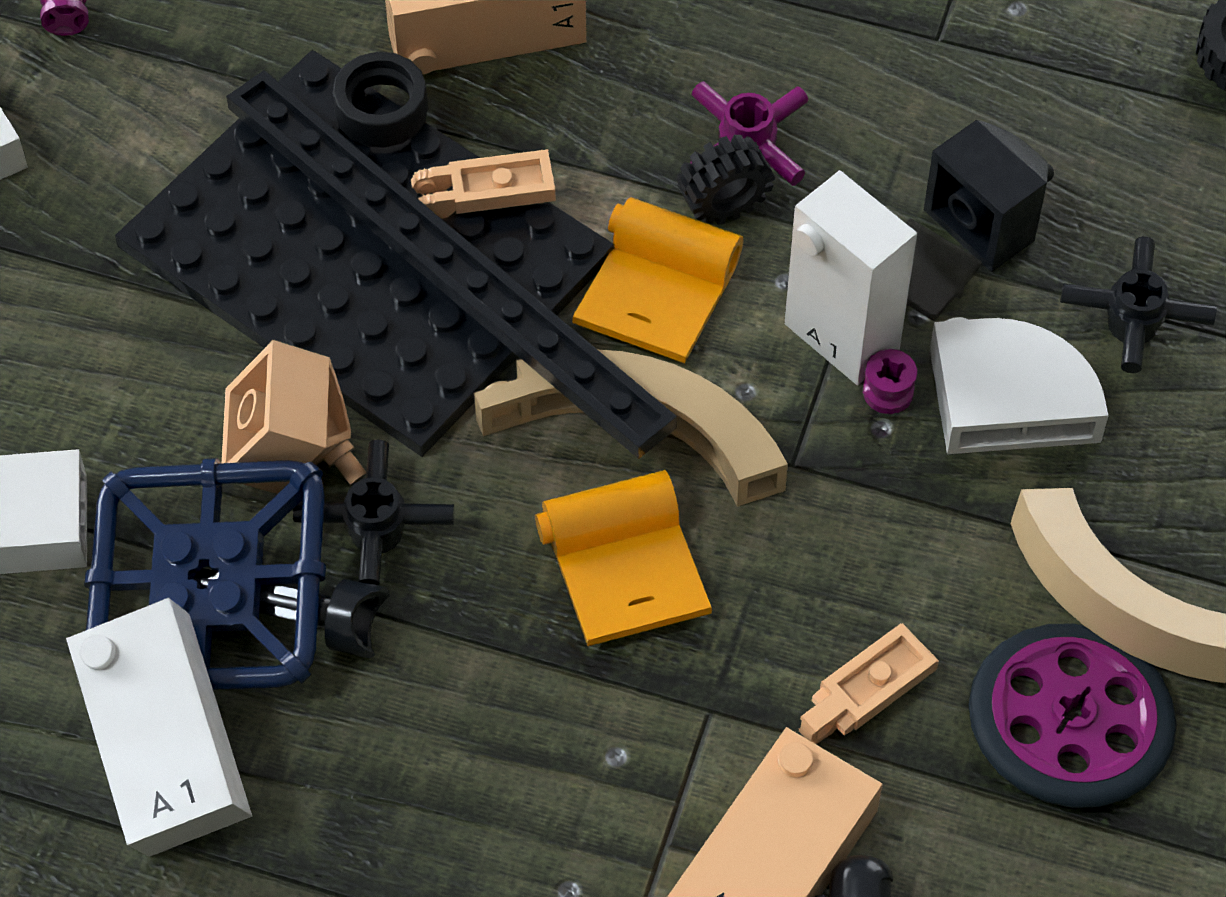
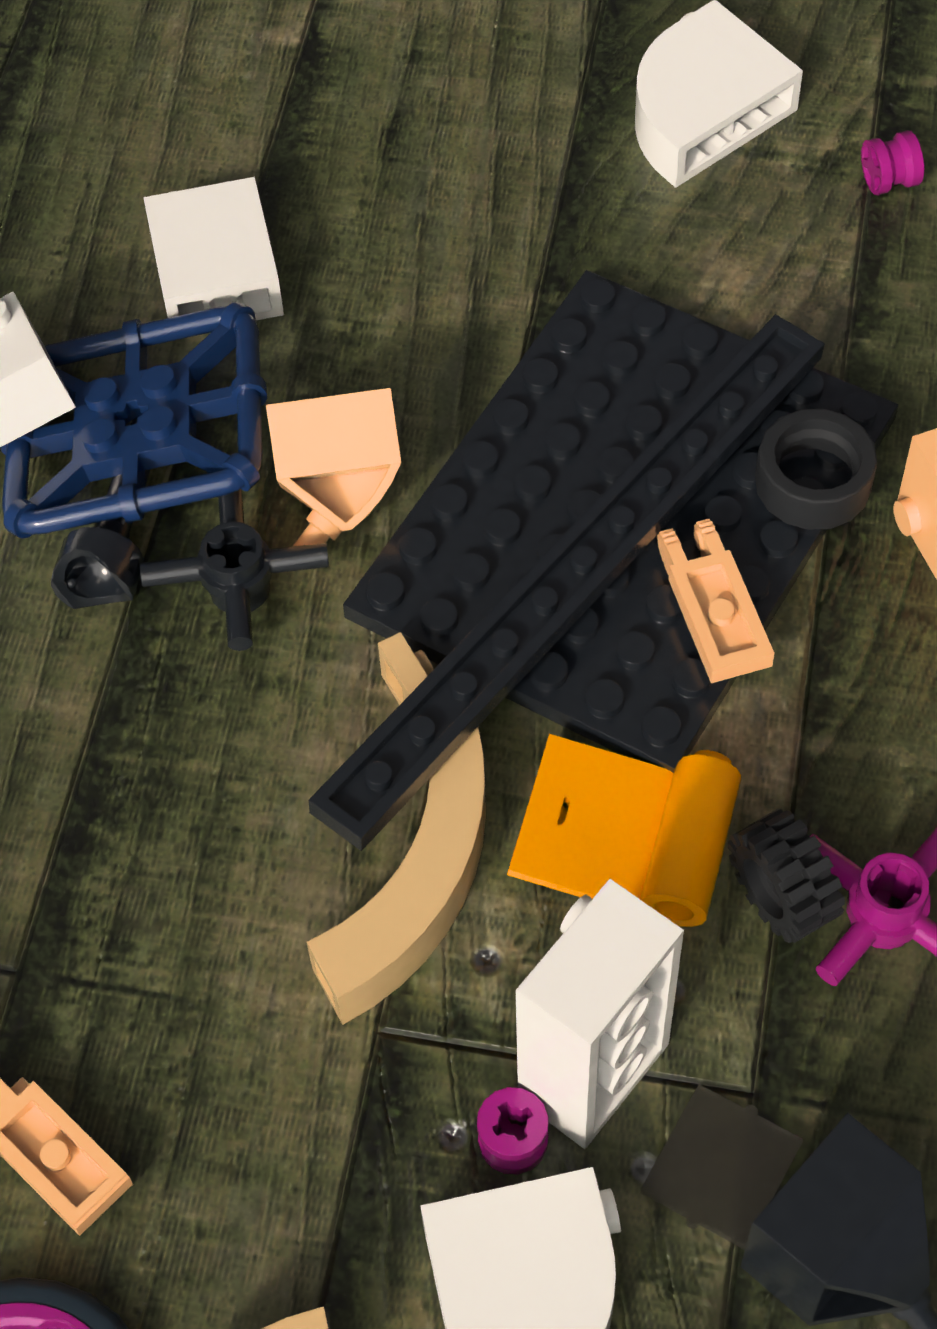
camera: 85 degrees right, 0 degrees up
light orange door [535,470,712,646] -> none

